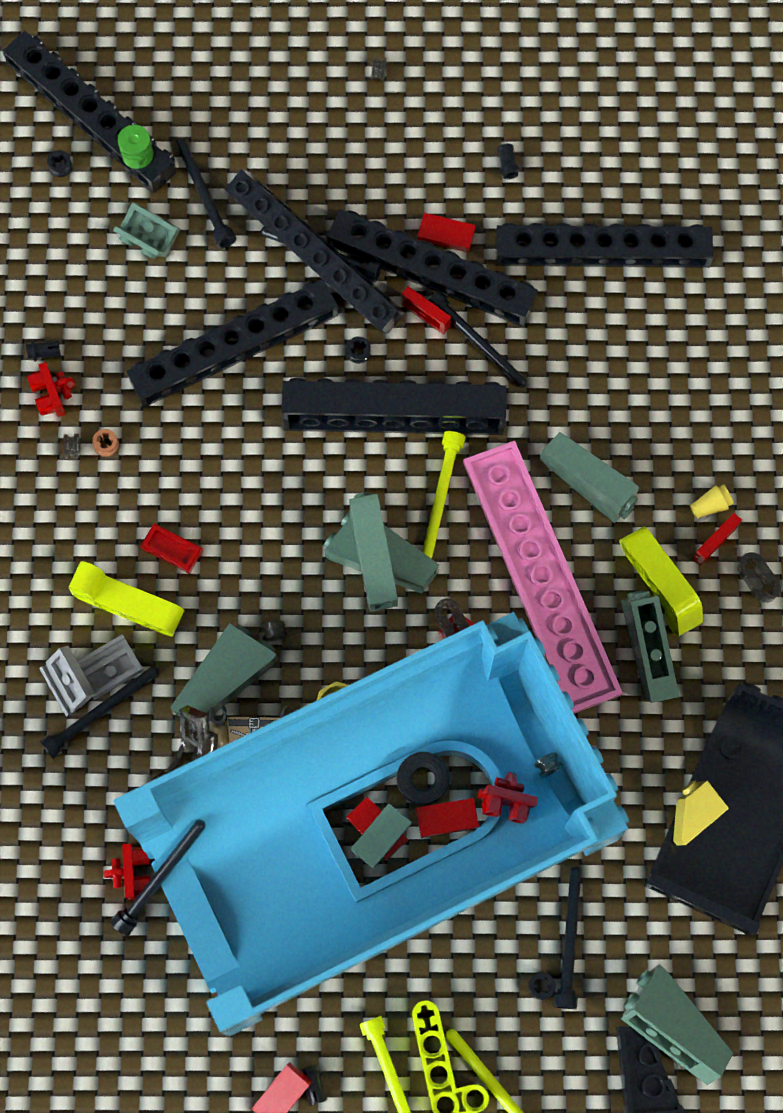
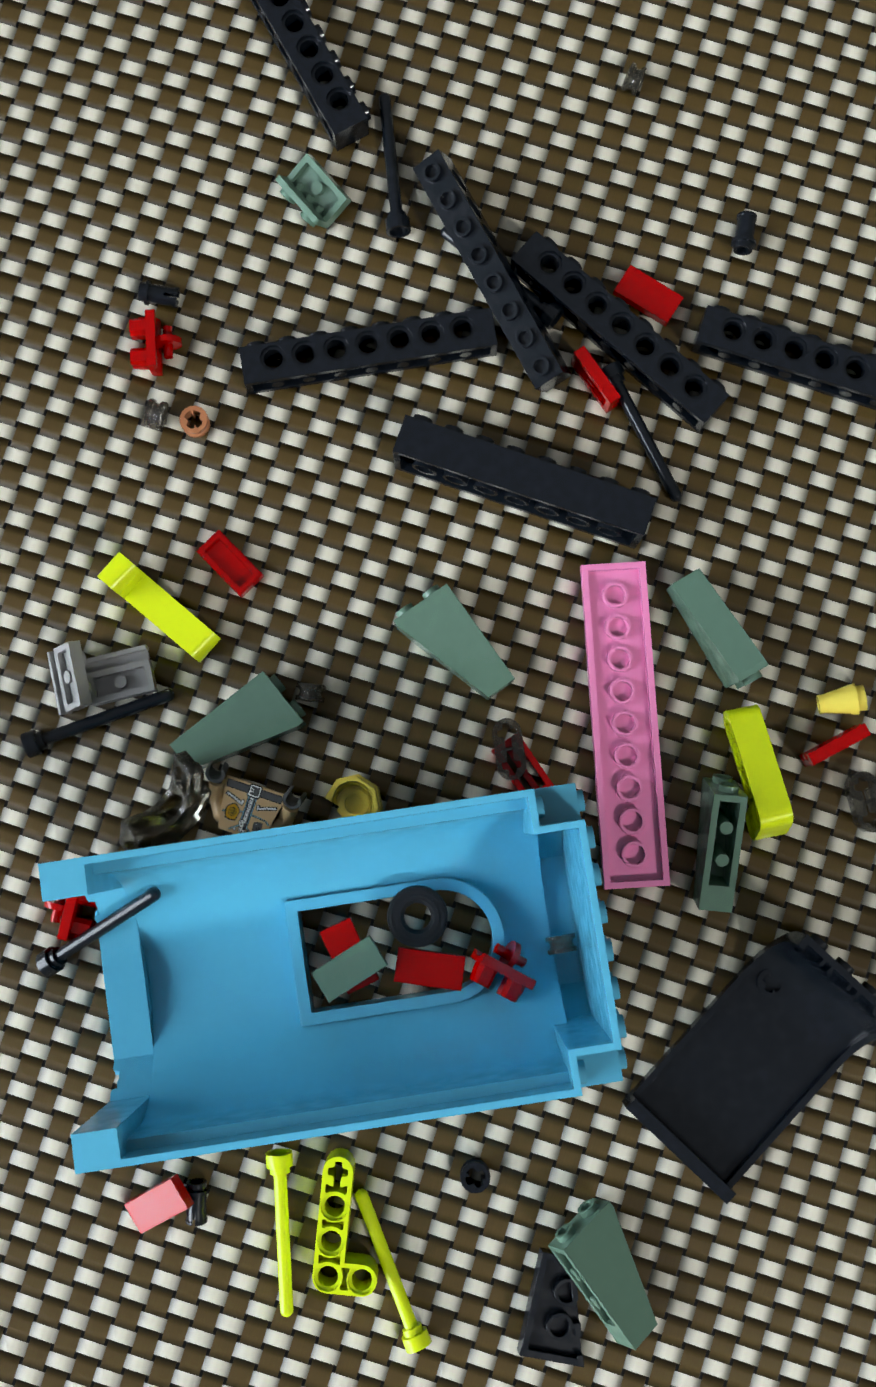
camera: 20 degrees right, 10 degrees up
black bush [47,150,72,177] -> none
bright green piece [118,125,154,169] -> none
black bush [346,336,371,364] -> none
sand green slope [349,492,398,612] -> none
neon yellow piece [422,431,466,559] -> none
black piece [553,866,582,1010] -> none
light yellow slope [673,780,729,845] -> none

